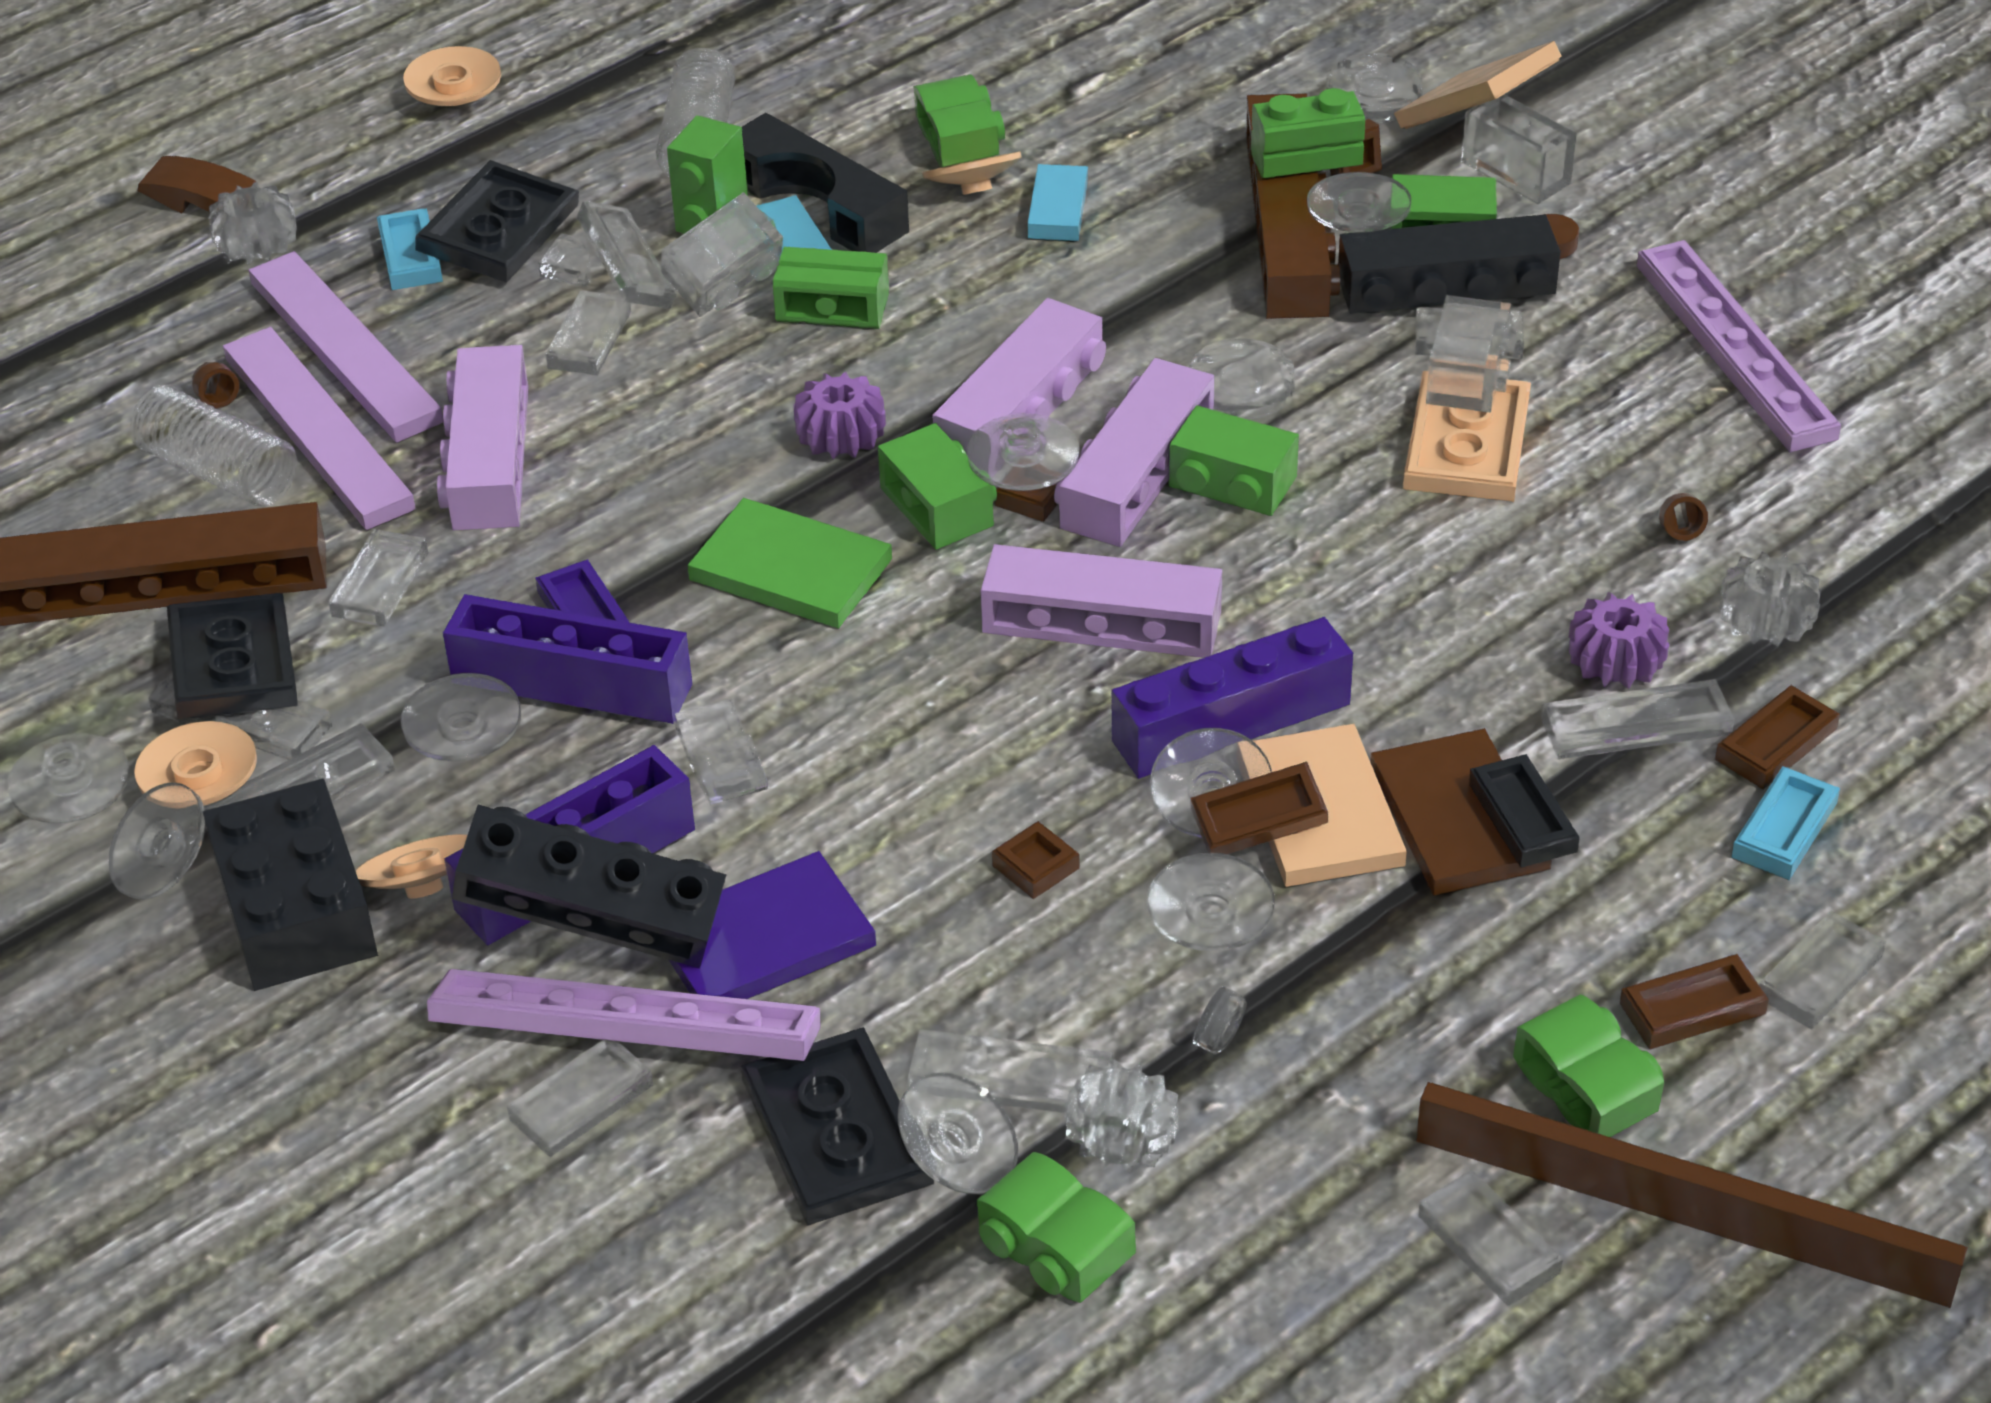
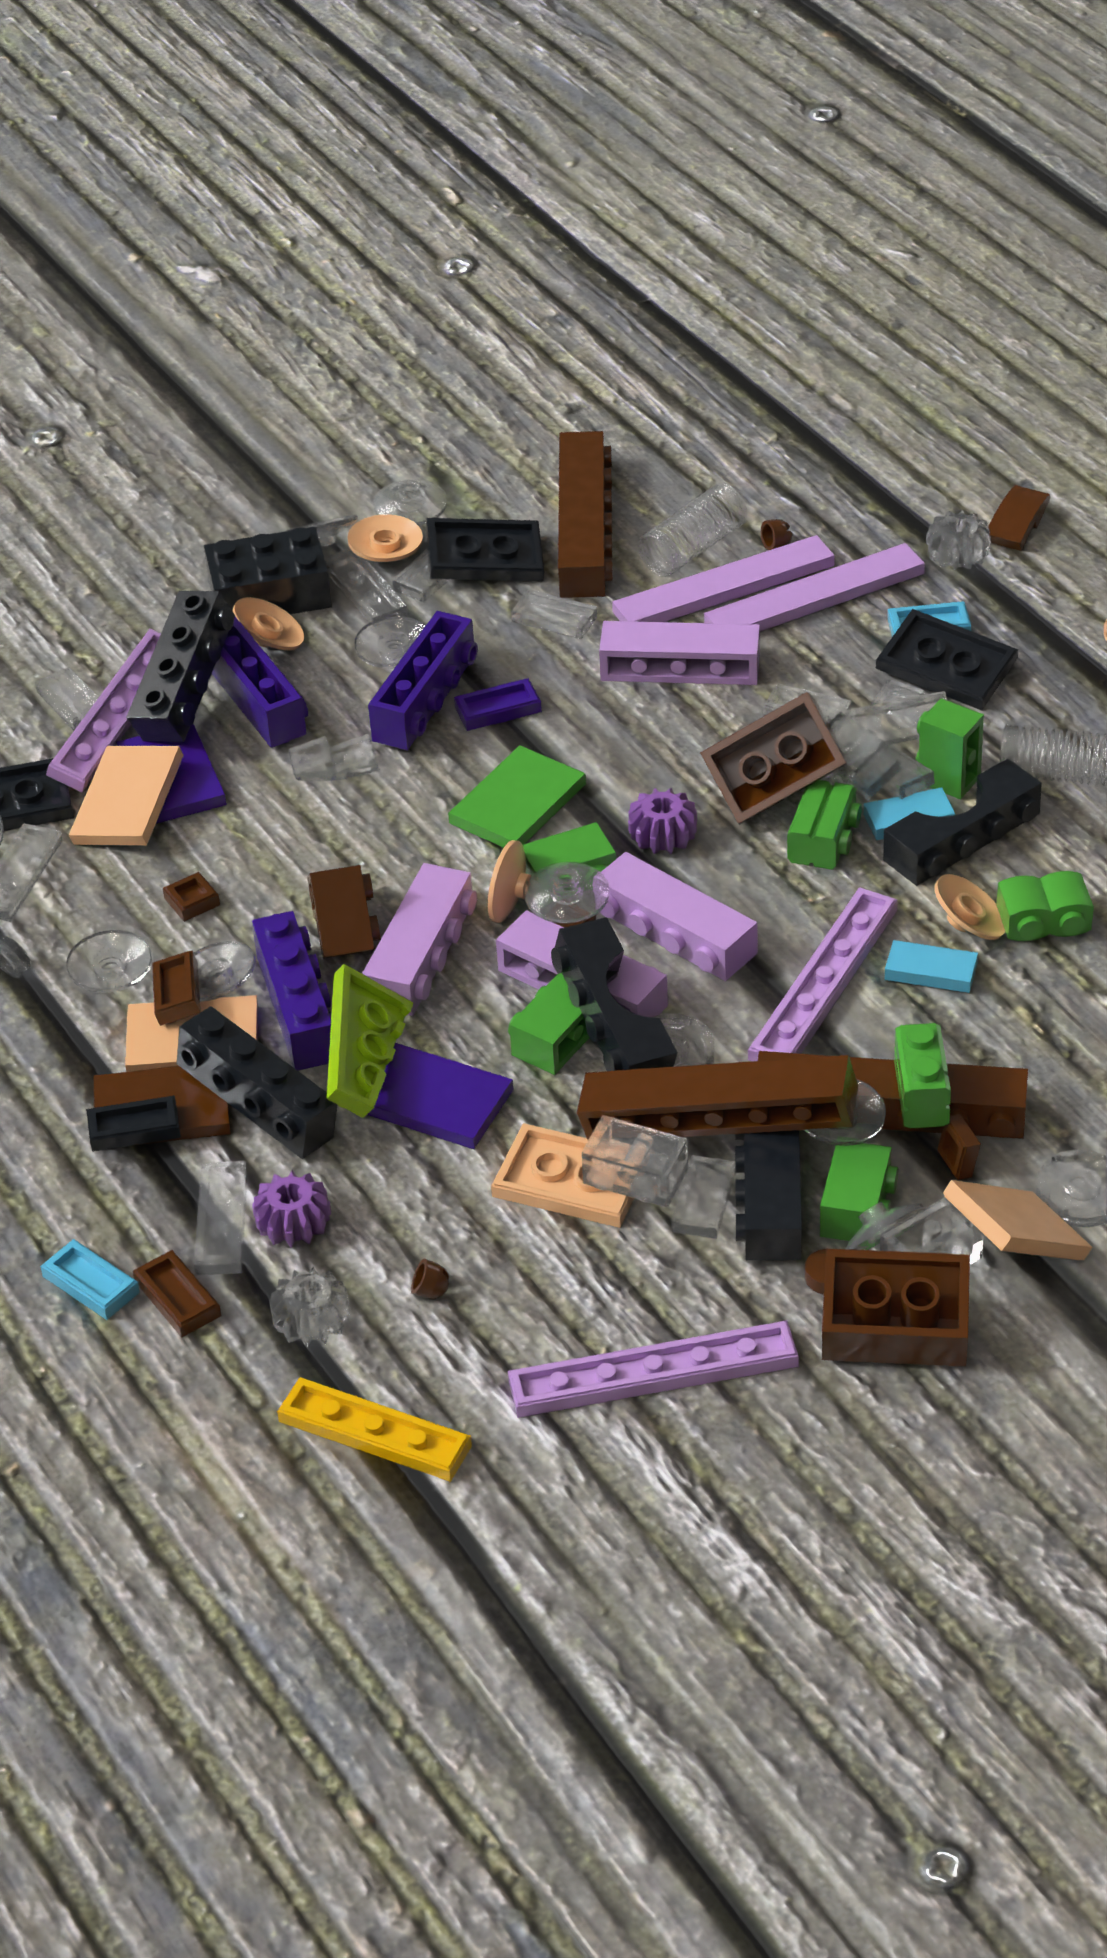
camera: 100 degrees right, 0 degrees up
none -> light nougat tile [69,746,184,846]
none -> black brick [176,1006,337,1159]
none -> yellow tile [277,1377,472,1482]
none -> reddish brown brick [307,865,381,959]
none -> lime wing [327,964,414,1118]
none -> dark purple tile [367,1043,514,1149]
none -> light nougat dish [488,840,532,923]
none -> black arch [551,917,678,1071]
none -> reddish brown brick [577,1055,858,1143]
none -> reddish brown slope [700,692,847,825]
none -> lavender tile [748,887,898,1061]
none -> reddish brown slope [822,1248,970,1367]
none -> clear dish [845,1202,925,1250]

